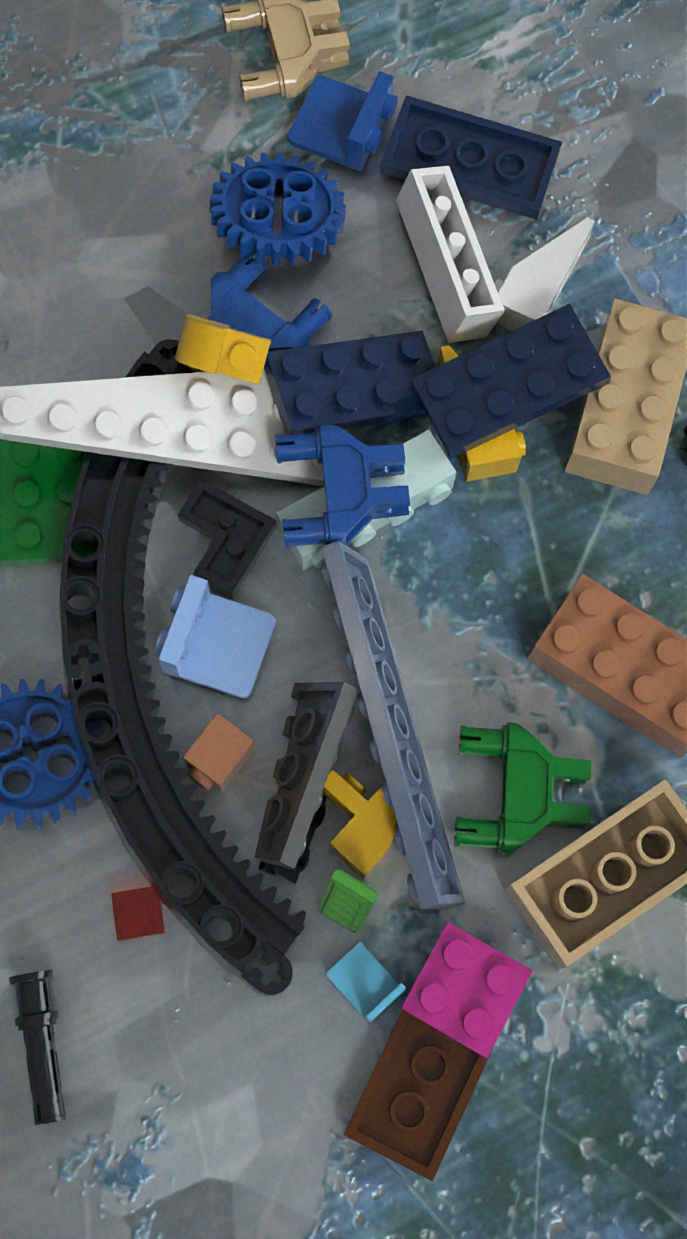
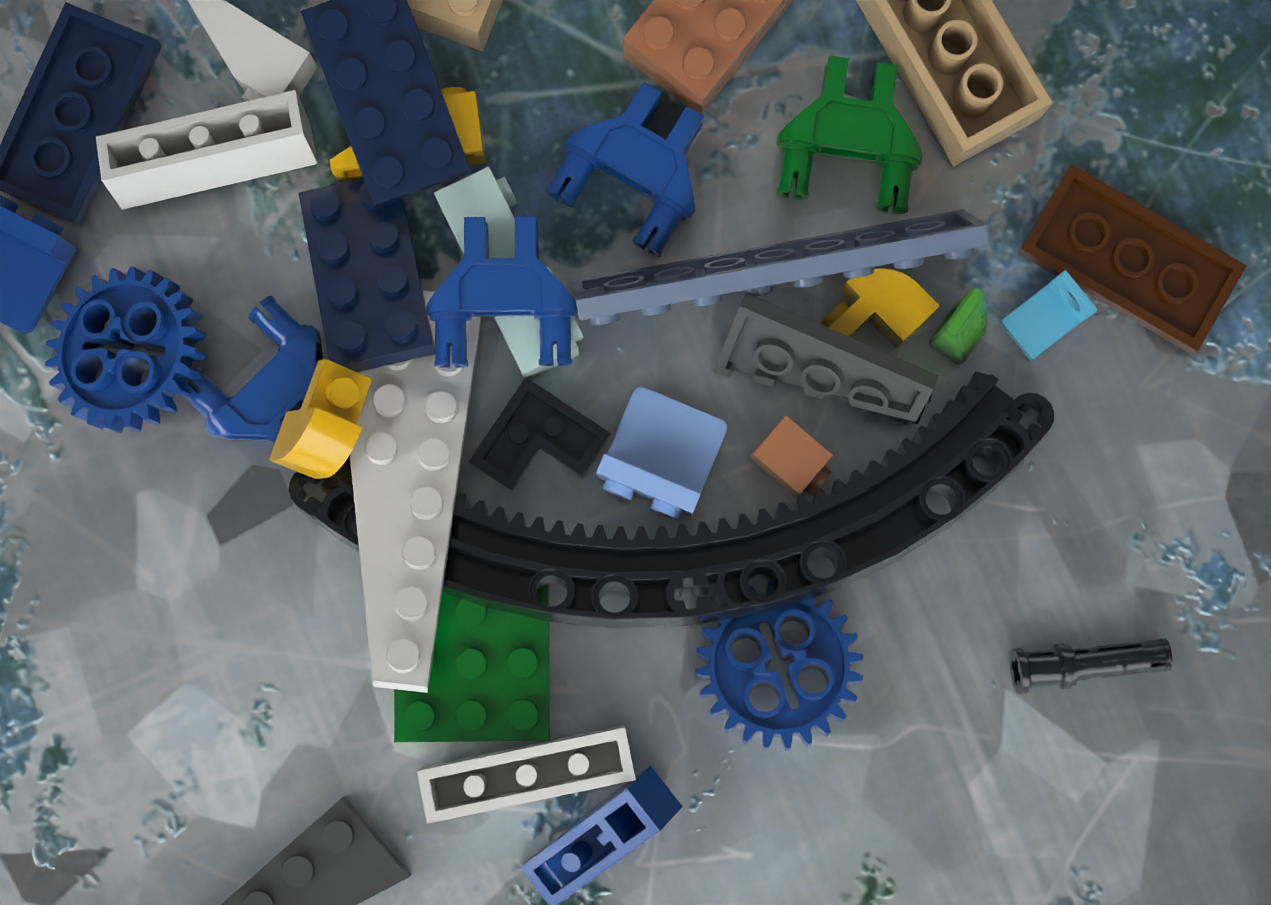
camera: 85 degrees left, 10 degrees up
clear red tile [111,886,166,942] -> none
dark pink plate [400,922,533,1058] -> none
none -> blue connector [545,82,704,257]

